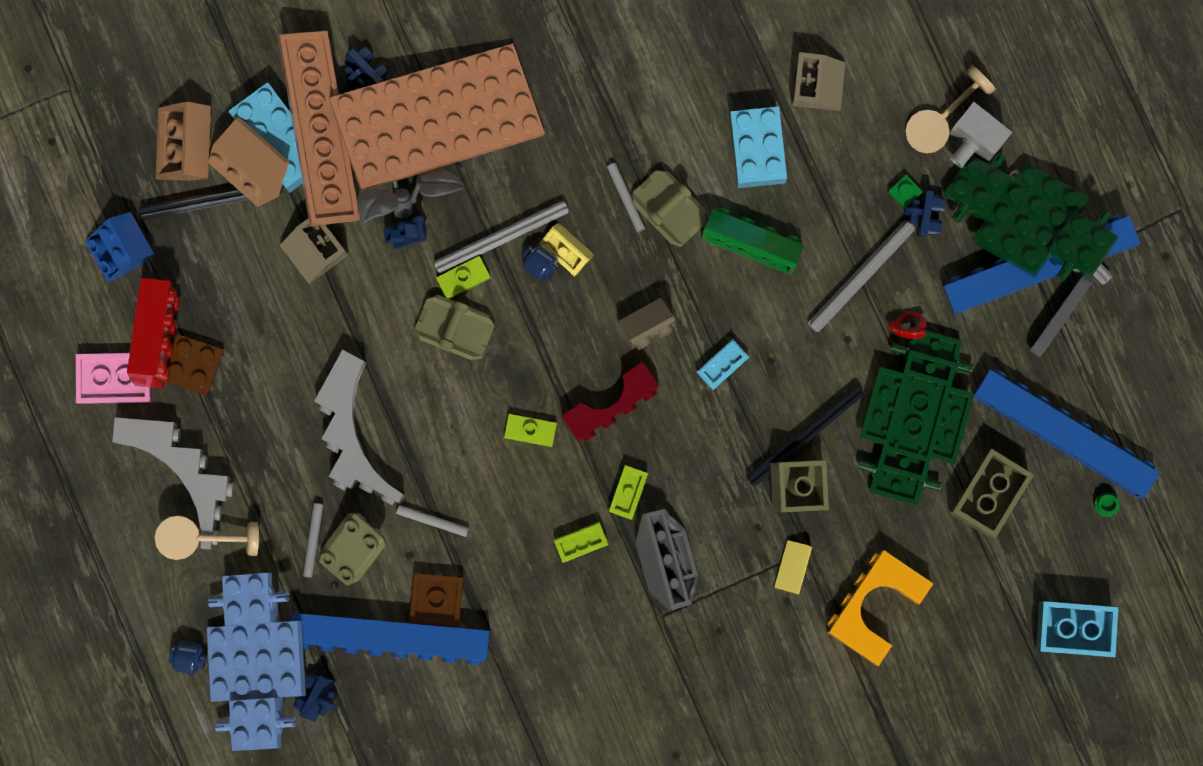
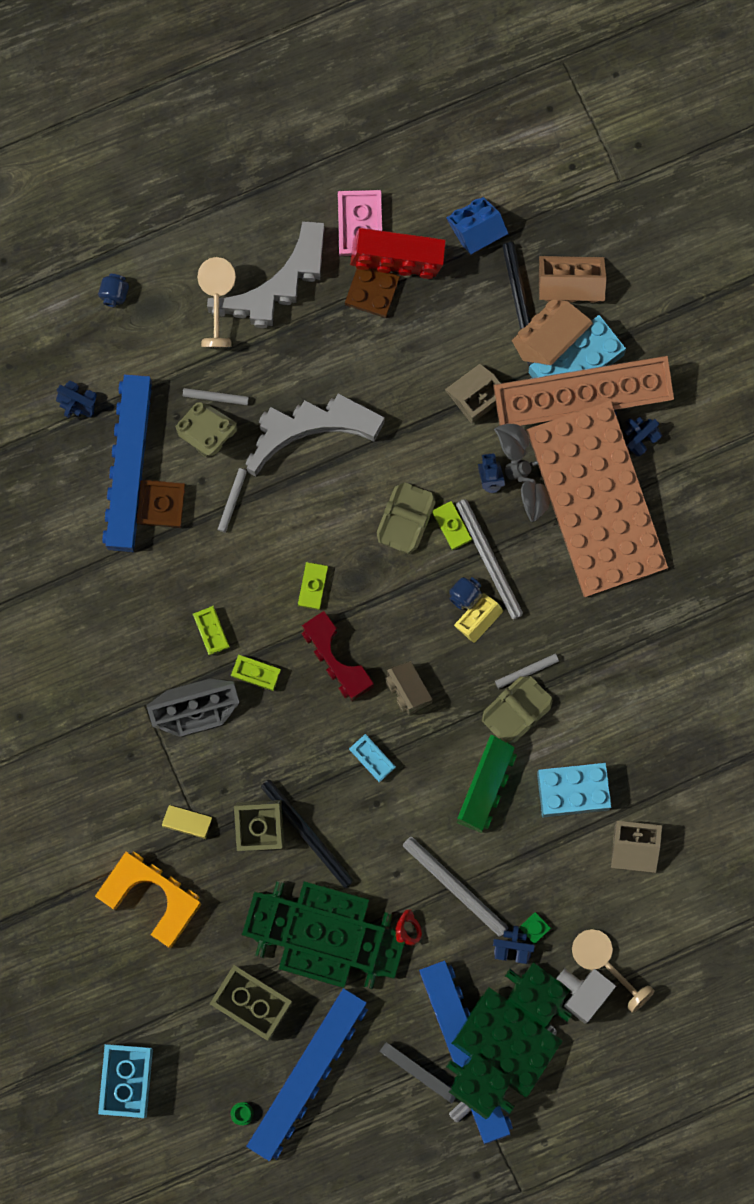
camera: 90 degrees right, 5 degrees down
medium blue piece [207,573,306,751] -> none

